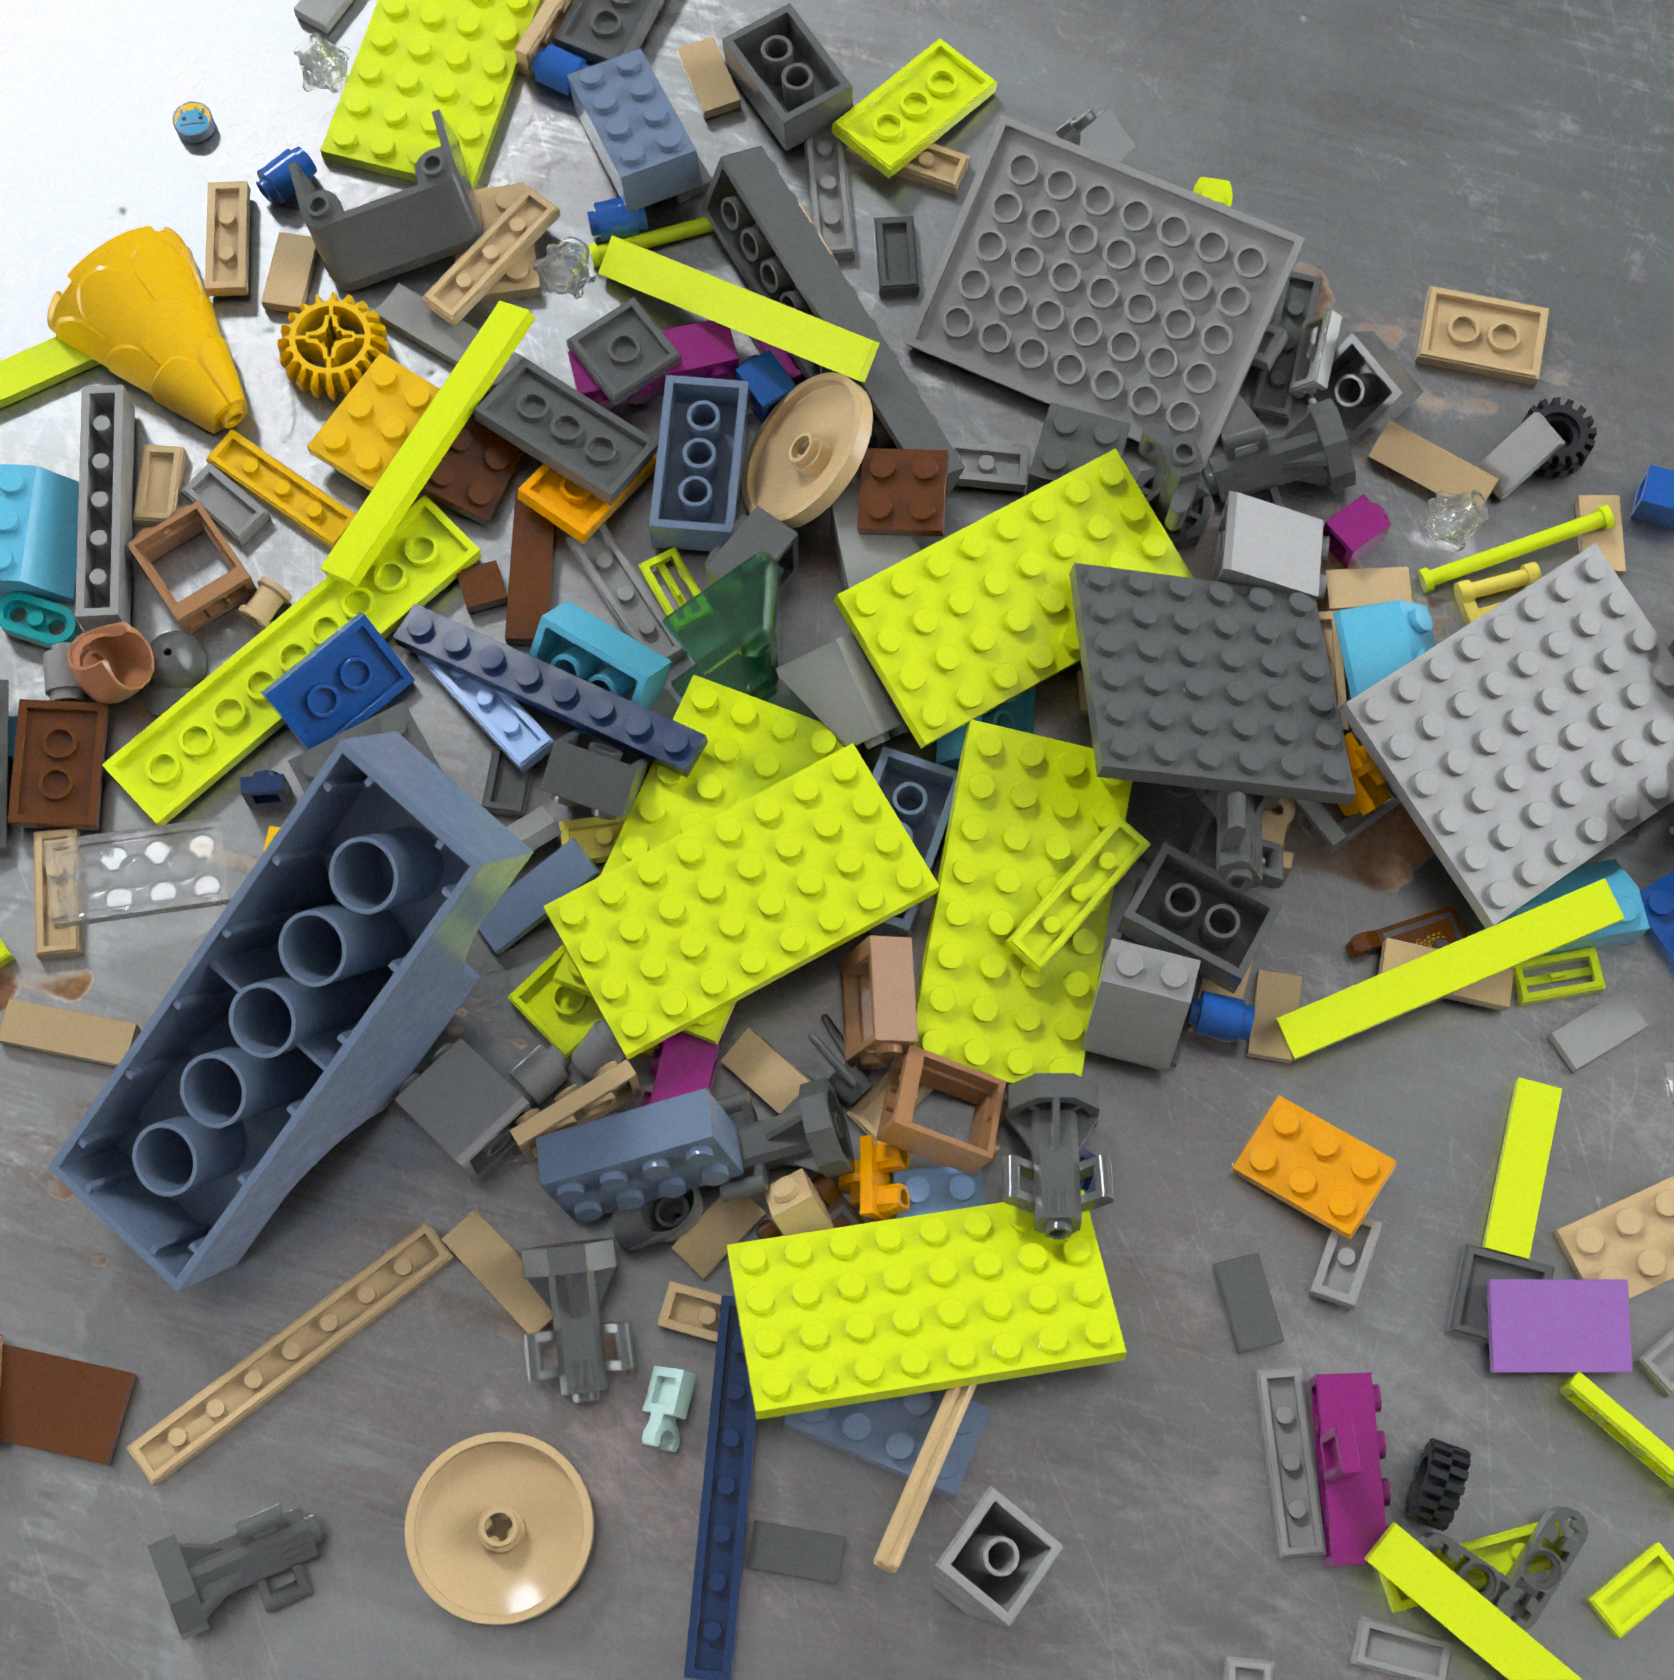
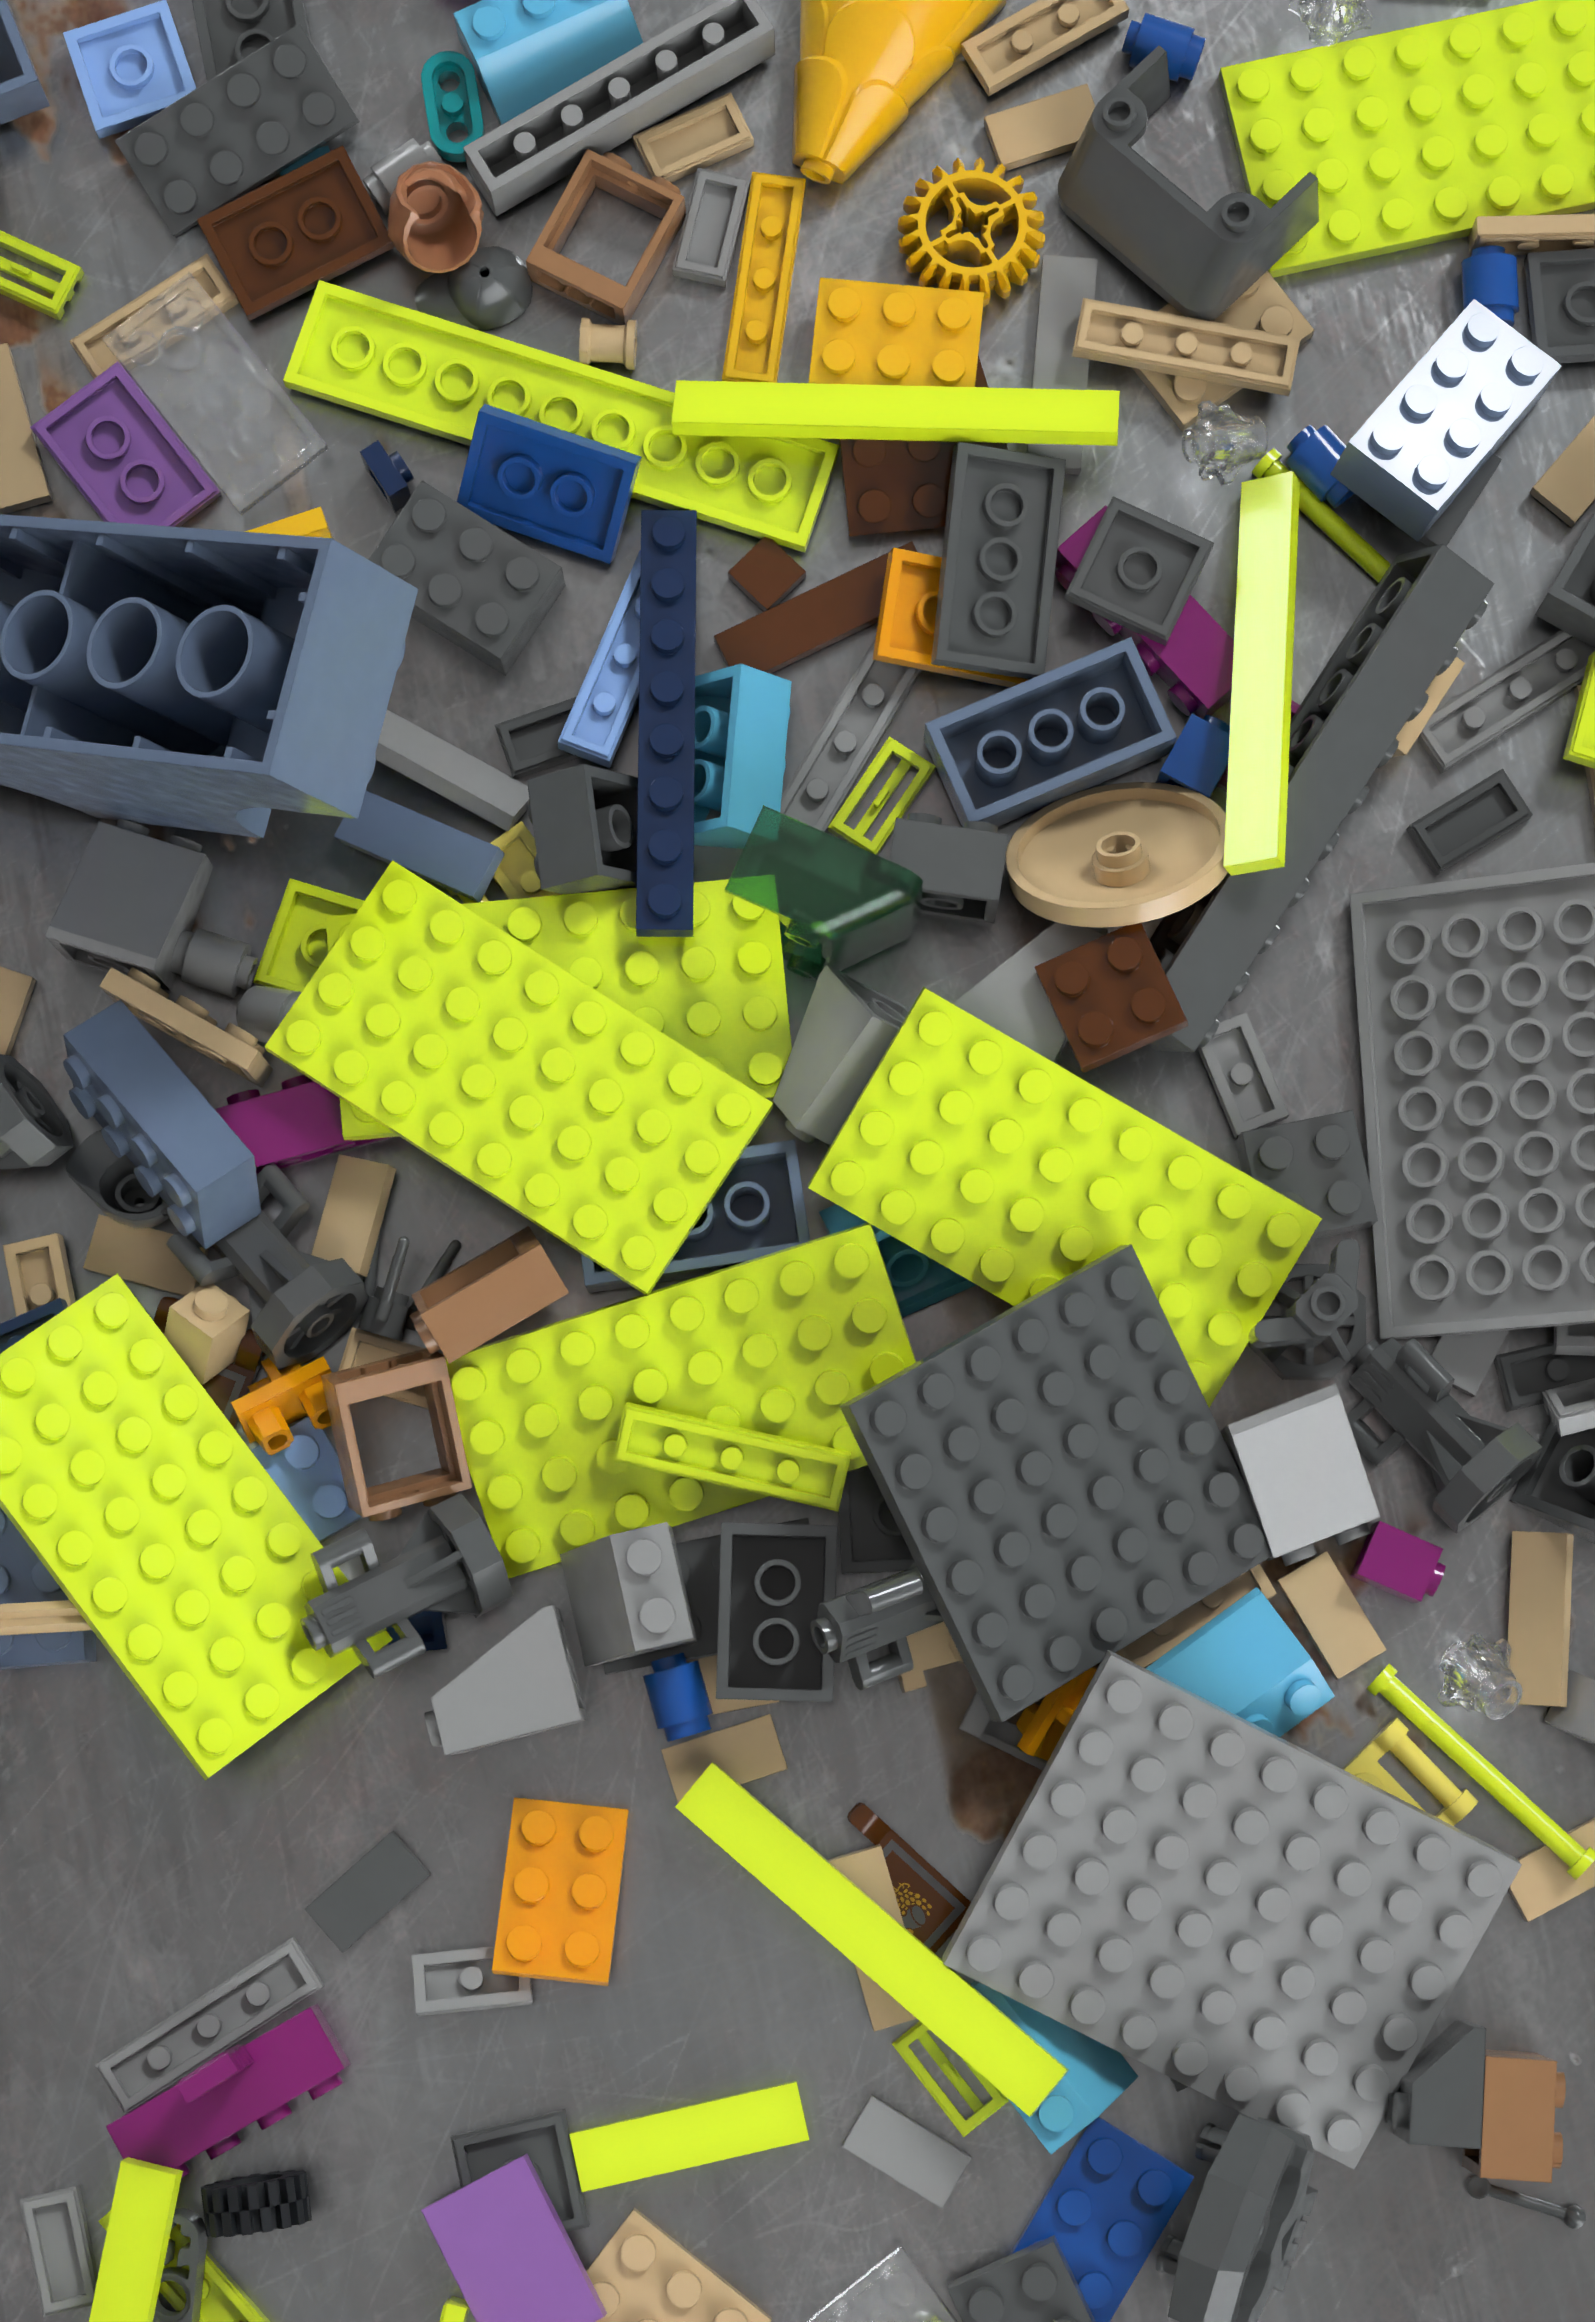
camera: 65 degrees right, 10 degrees up
none -> medium lavender tile [30,362,221,527]
none -> light grey slope [424,1605,588,1755]

